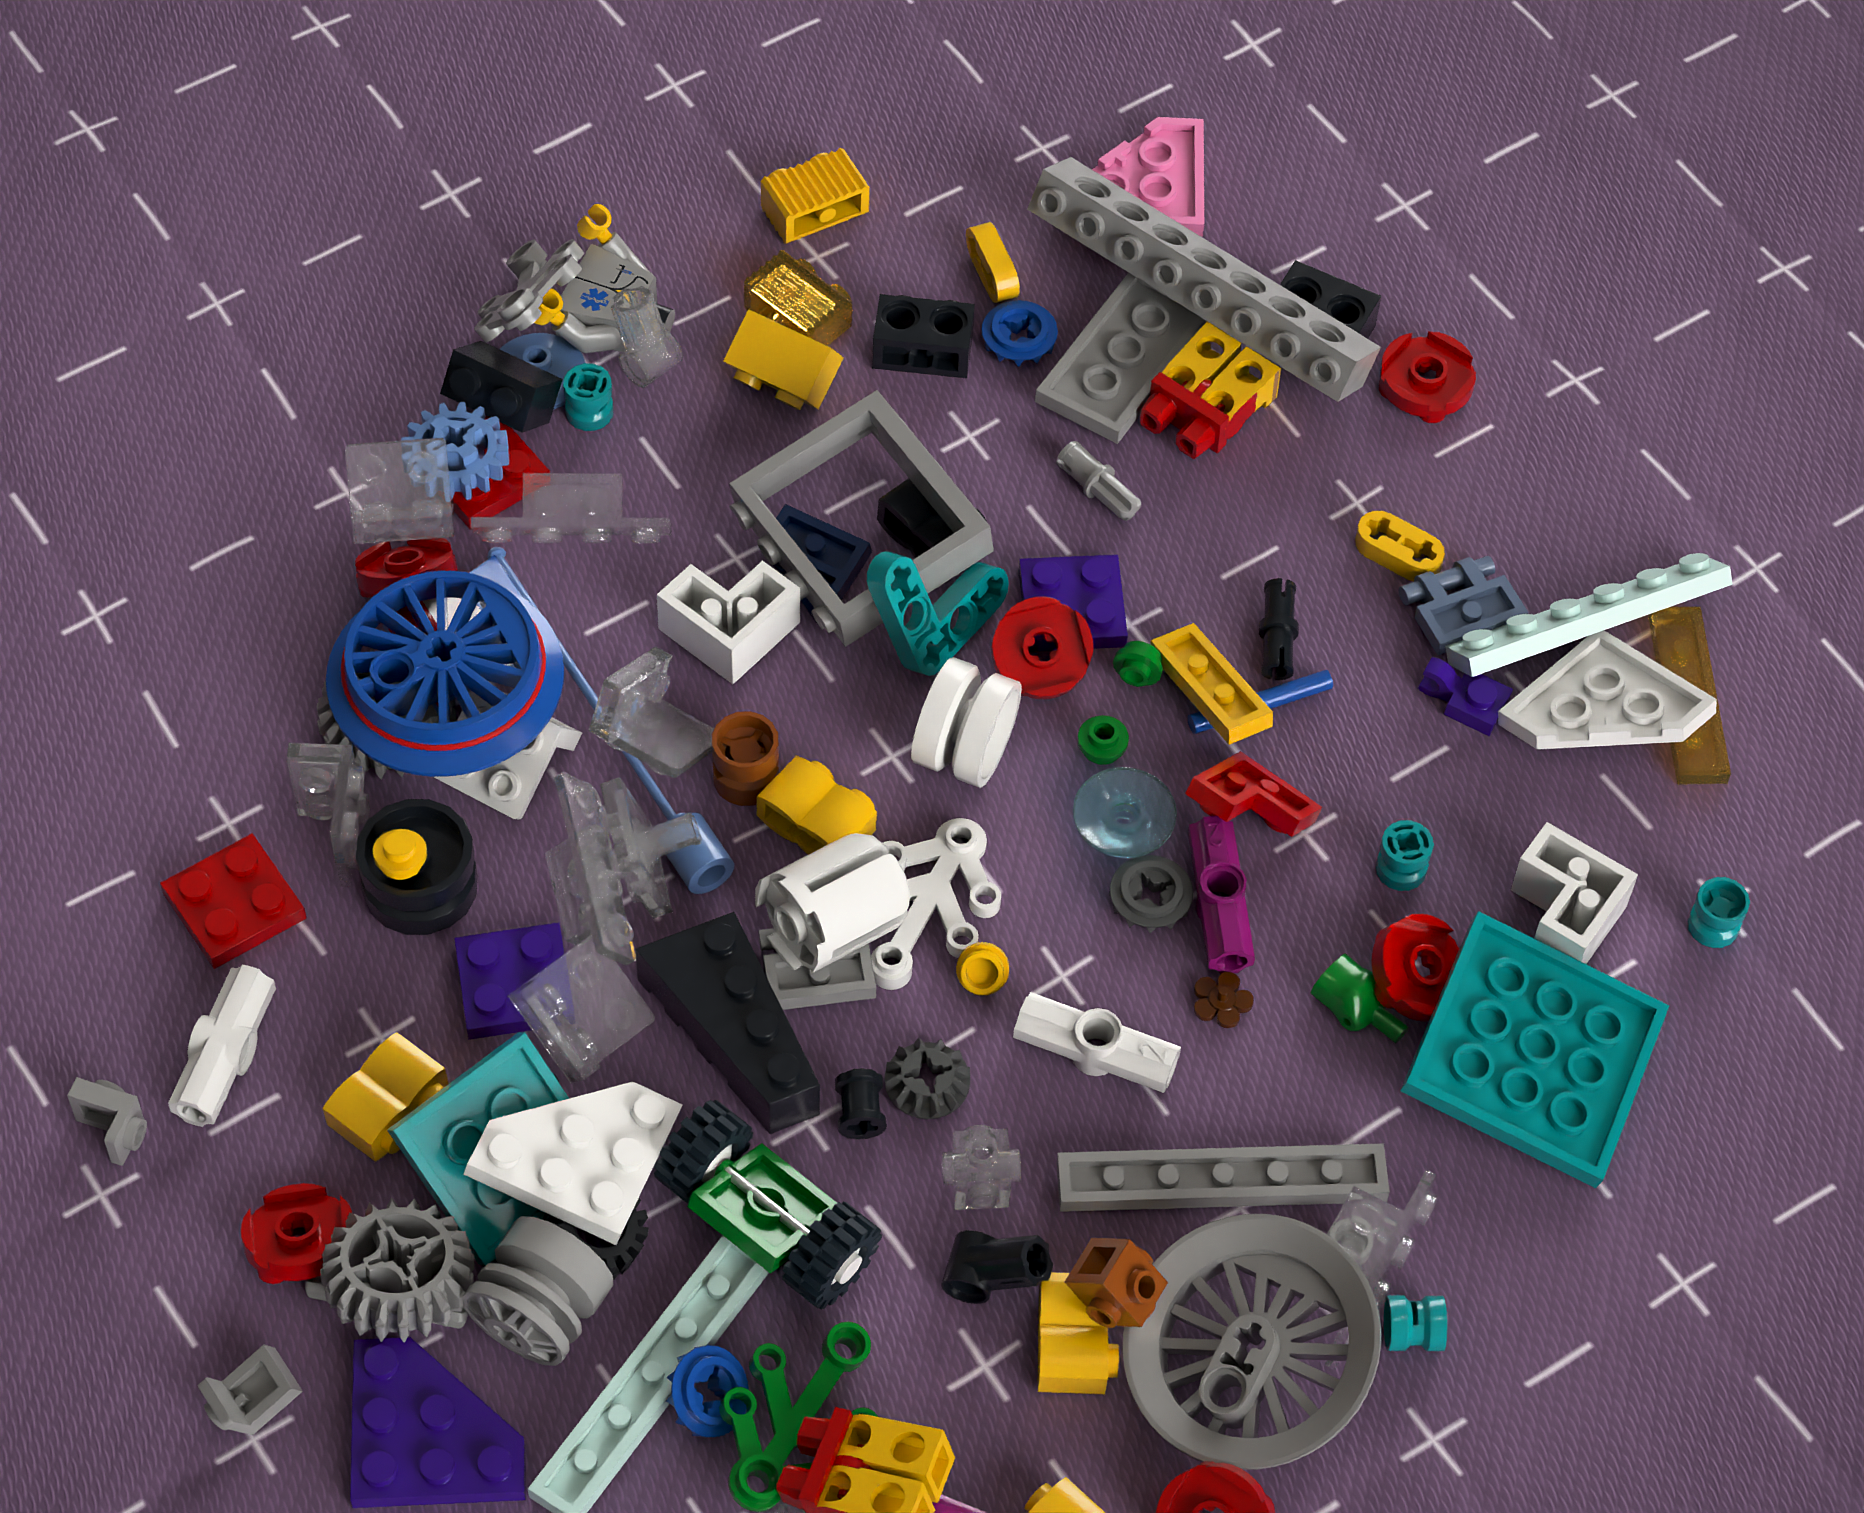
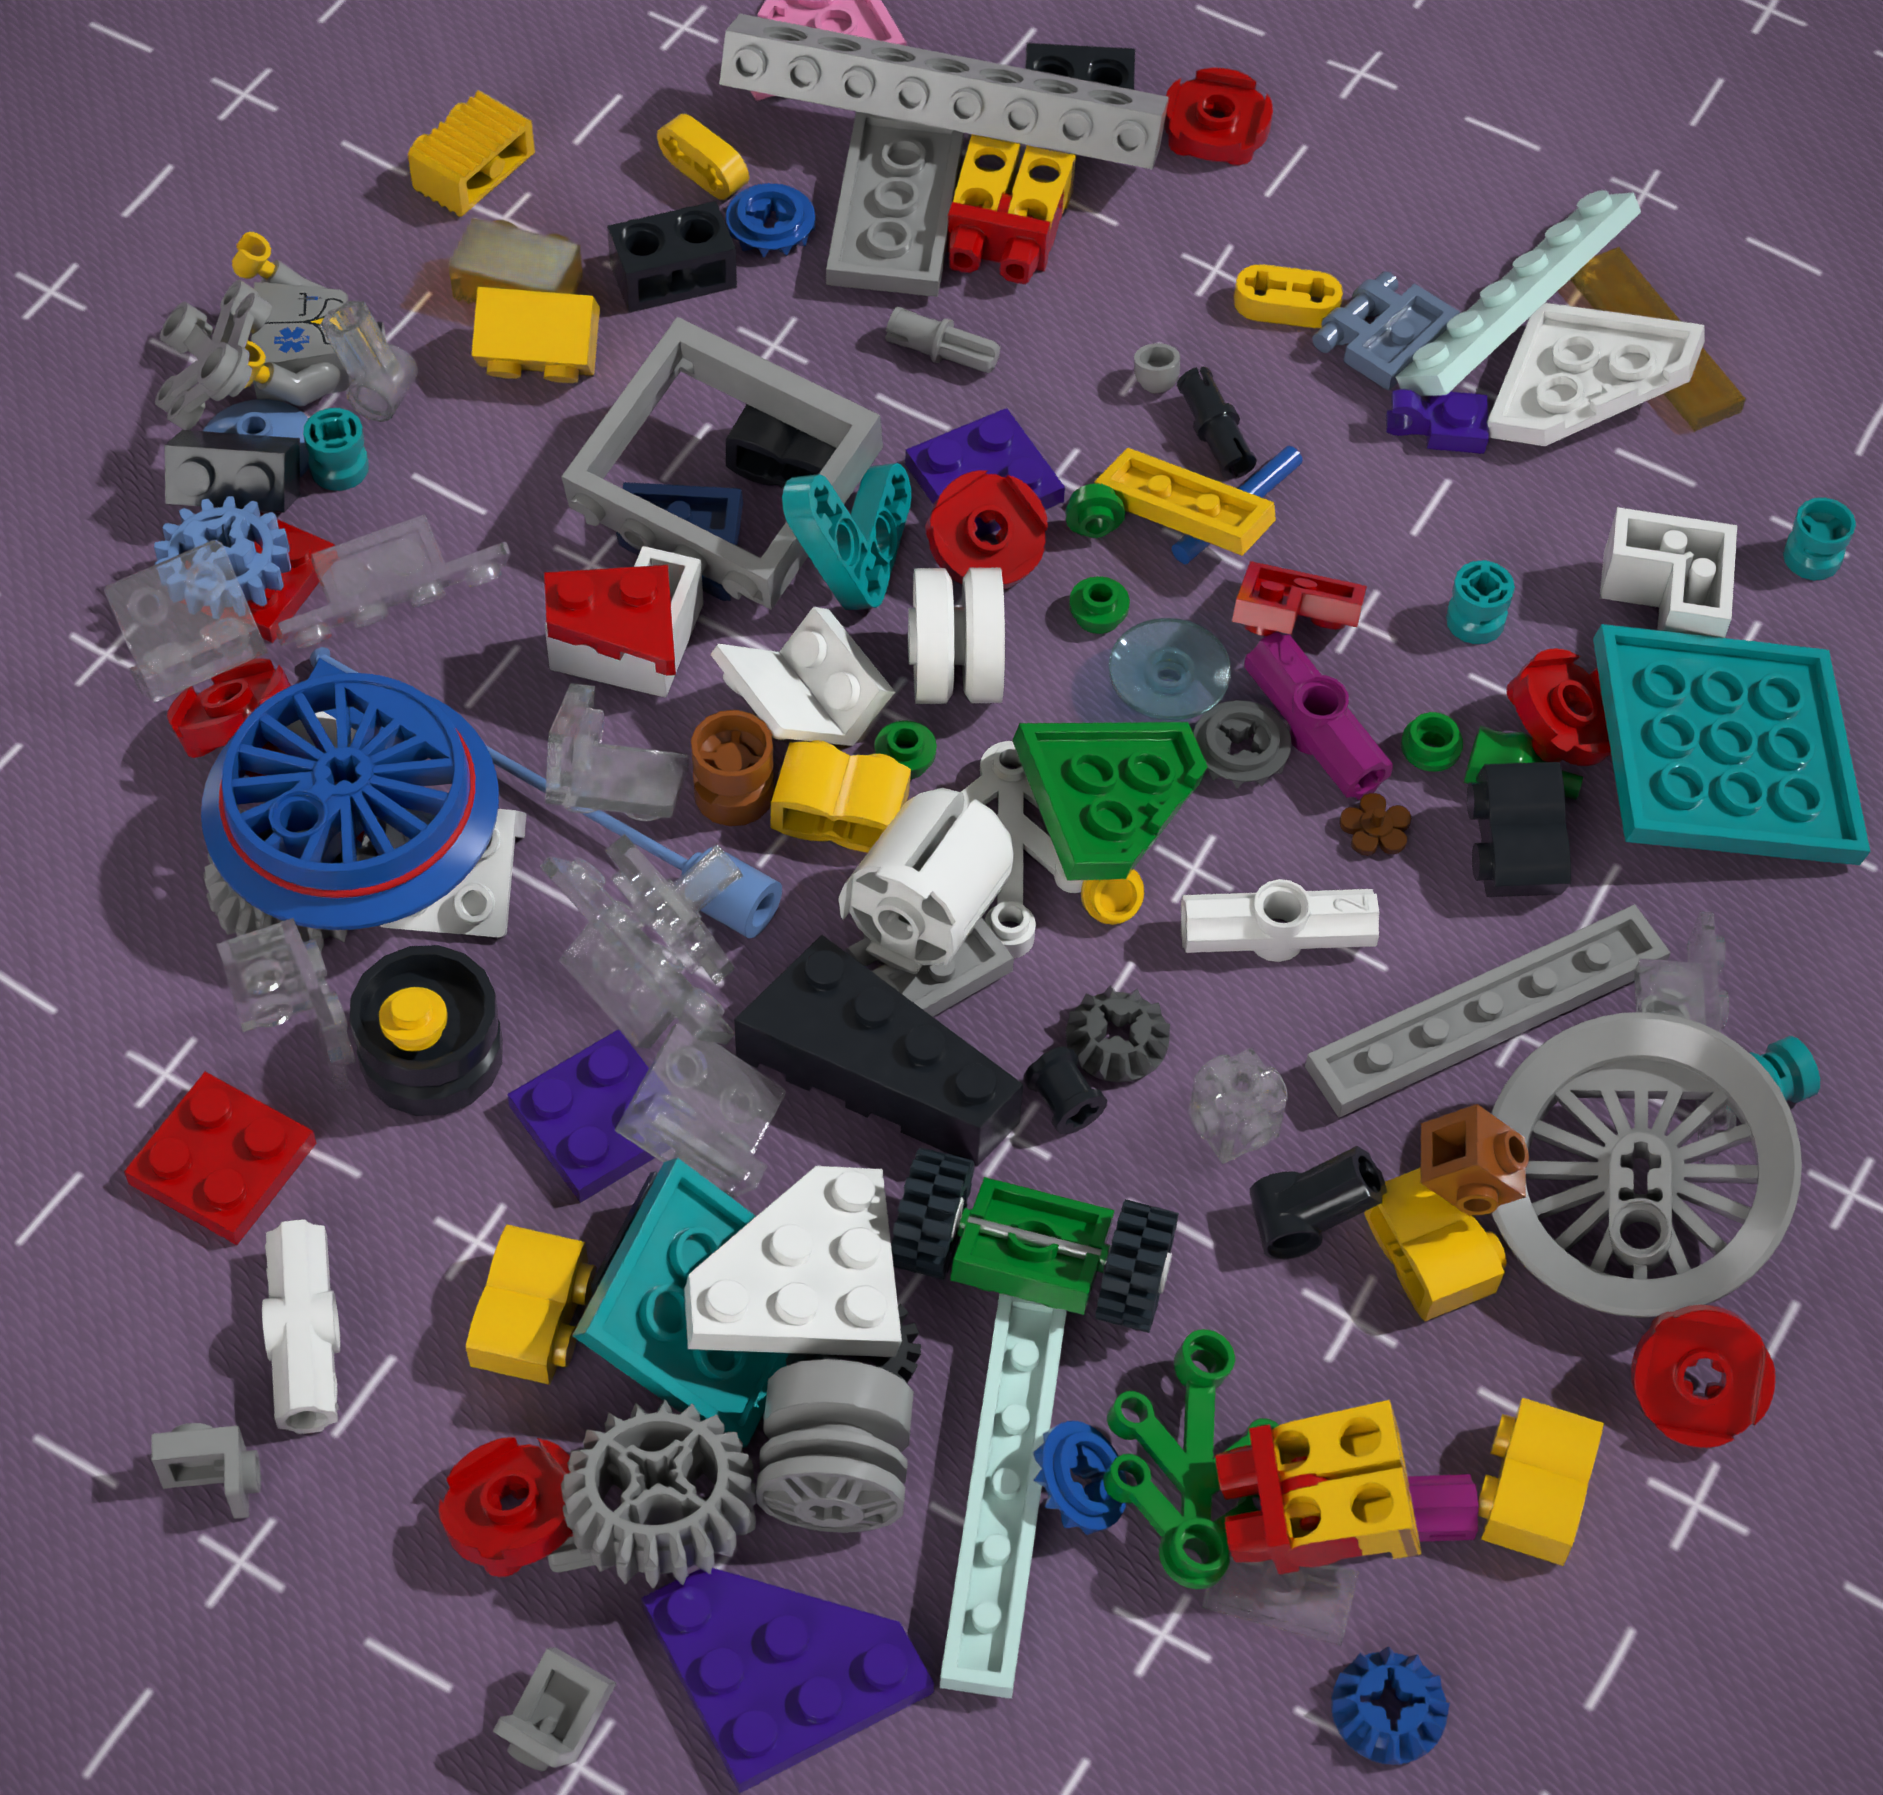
camera: 25 degrees left, 0 degrees up
none -> red wing [544,565,676,676]
none -> white bracket [711,607,895,746]
none -> green plate [875,721,937,780]
none -> green plate [1012,722,1208,881]
none -> light grey hinge [1134,343,1180,394]
none -> green plate [1401,712,1463,772]
none -> black brick [1467,762,1571,897]

